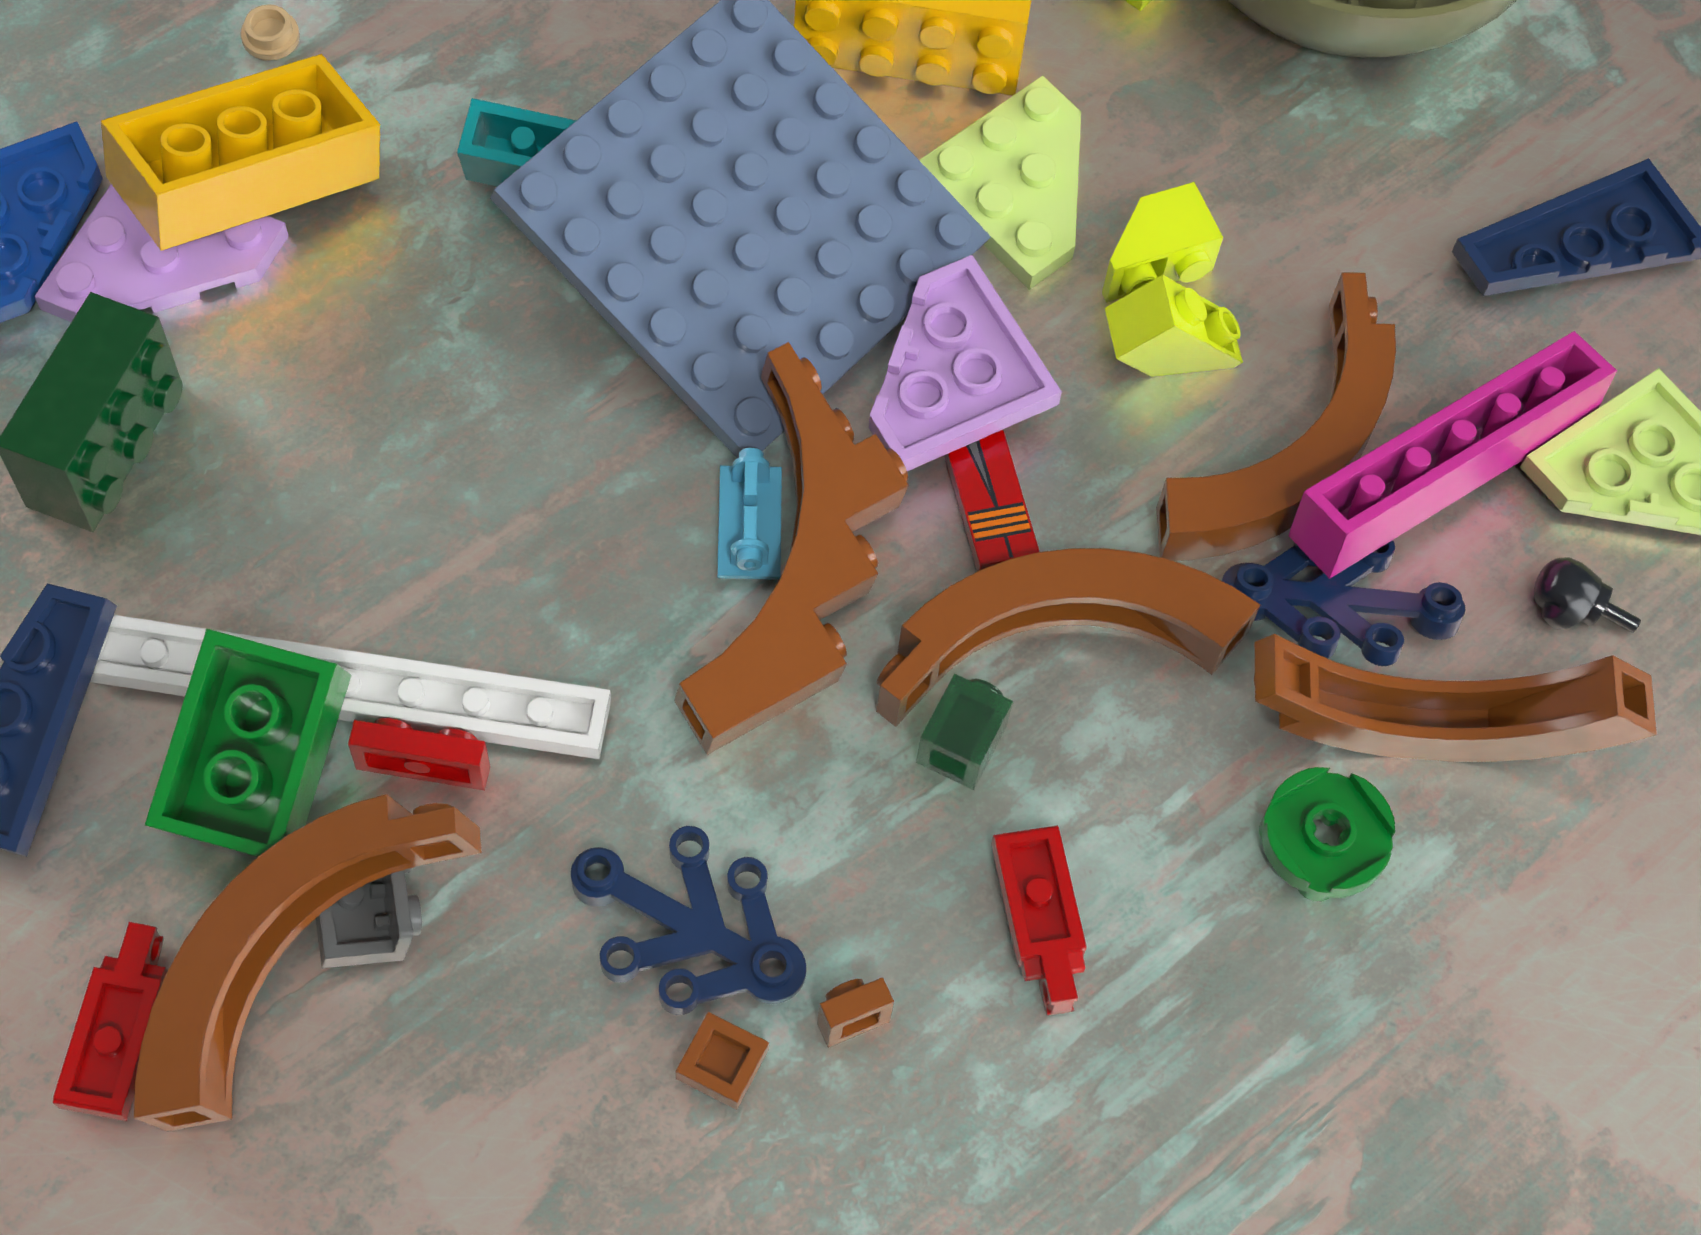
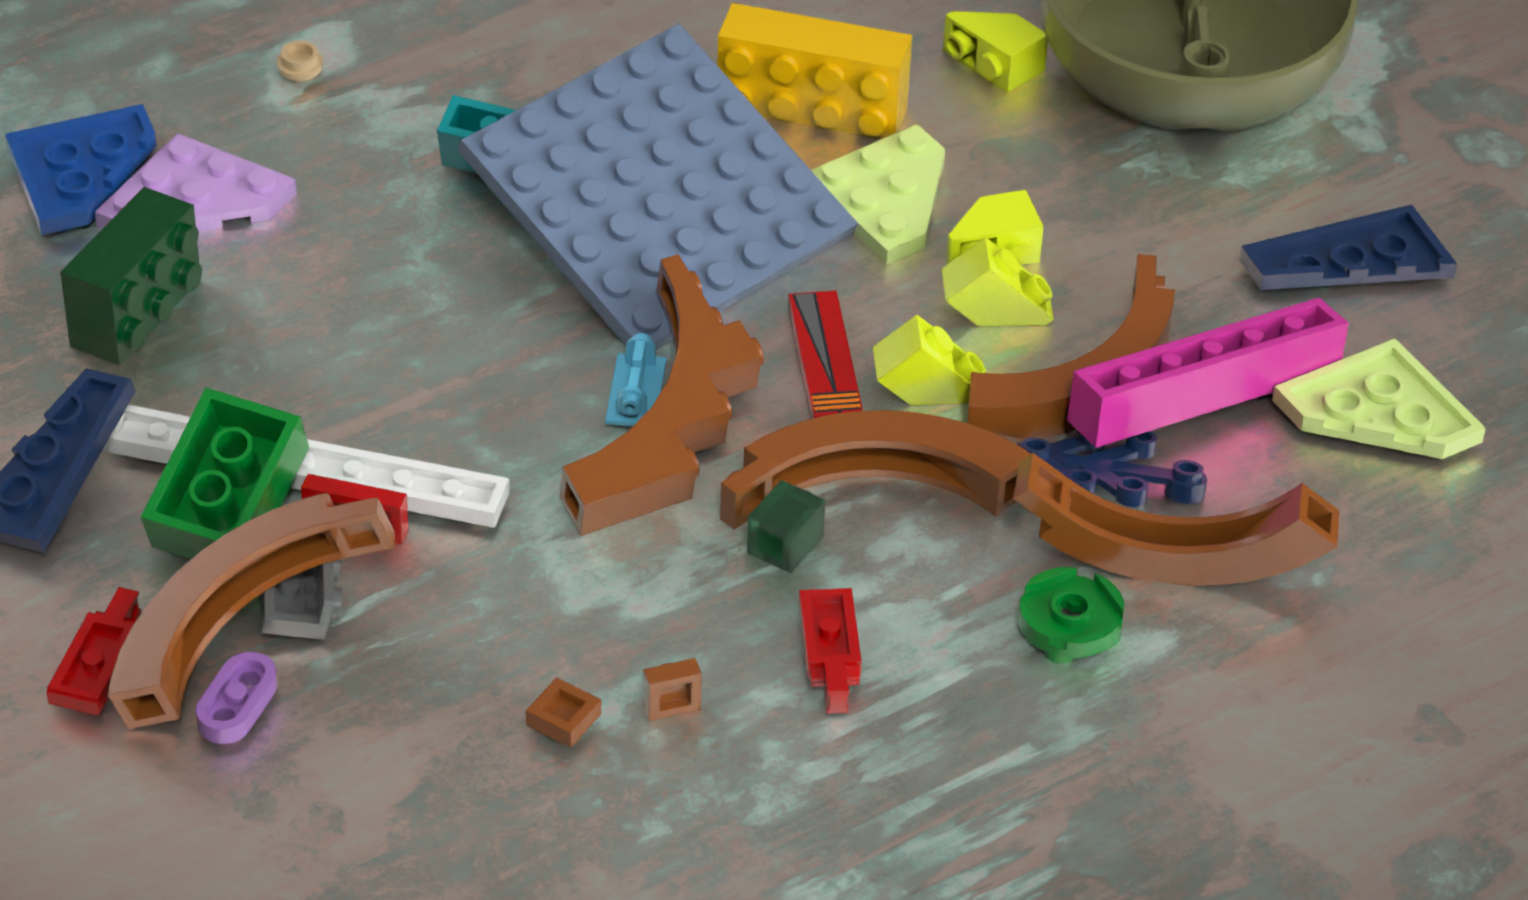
camera: 10 degrees right, 20 degrees down
yellow brick [101,54,380,251] -> none
dark blue plant [571,826,806,1015] -> none
lavender plate [869,255,1062,471] -> none
black piece [1534,557,1641,633] -> none
none -> medium lavender plate [196,652,277,744]
none -> neon yellow slope [873,315,986,406]

